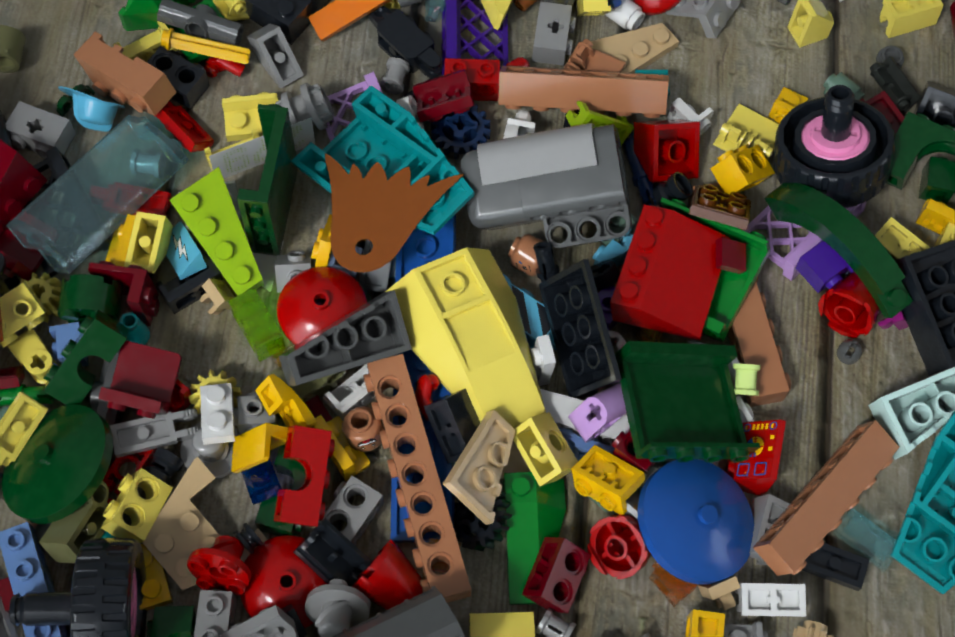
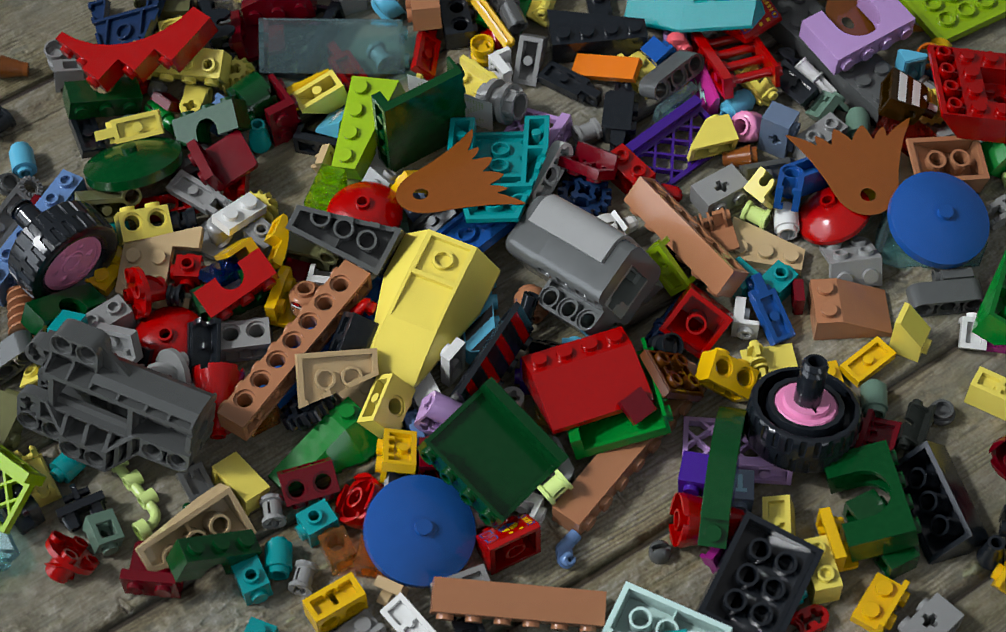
camera: 55 degrees right, 10 degrees down
none -> red brick [170,254,209,293]
none -> teal brick [295,498,341,548]
none -> clear orange brick [318,525,359,576]
none -> yellow wheel [470,34,494,68]
none -> white bracket [488,46,513,83]
none -> black hinge [537,60,602,107]
none -> medium blue arm [555,529,581,569]
none -> yellowish green bush [740,200,773,230]
none -> blue hinge [745,273,796,346]
none -> teal brick [762,260,799,303]
none -> dark red tile [790,279,805,315]
none -> nougat slope [807,278,893,340]
none -> yellow plate [839,336,896,388]

